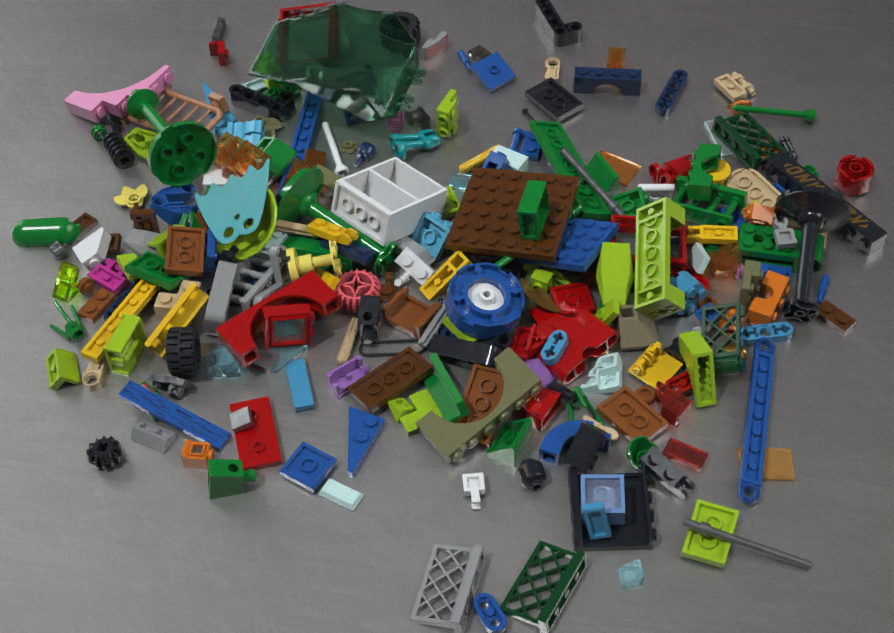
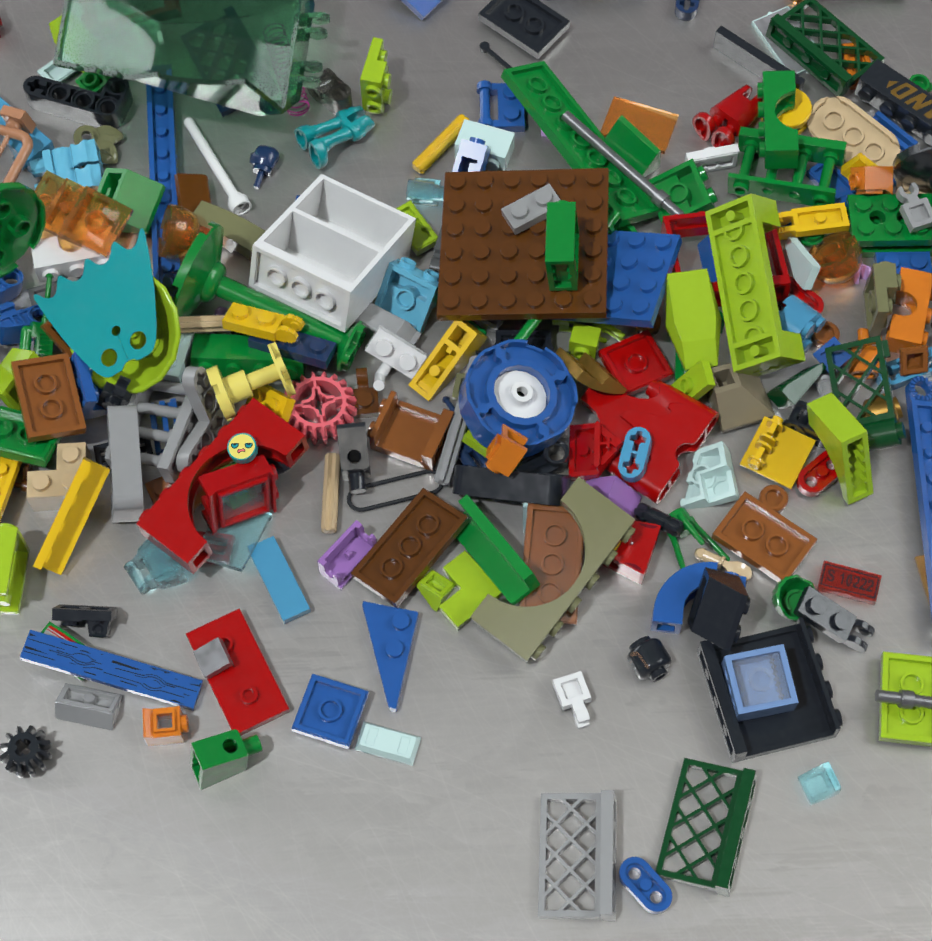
camera: 15 degrees left, 15 degrees up
black tyre [166,326,201,376] -> none
olive plant [338,140,358,154] -> none
green slope [485,417,532,467] -> none
dark azure tile [582,502,612,540] -> none
clear red slope [655,381,693,428] -> none
black axle [779,135,798,162] -> none
none -> tile [227,433,258,464]
none -> orange window [486,424,528,477]
none -> light grey plate [501,184,560,235]
none -> tile [713,26,805,91]
none -> slope [767,362,826,409]
none -> dark orange slope [899,345,928,376]

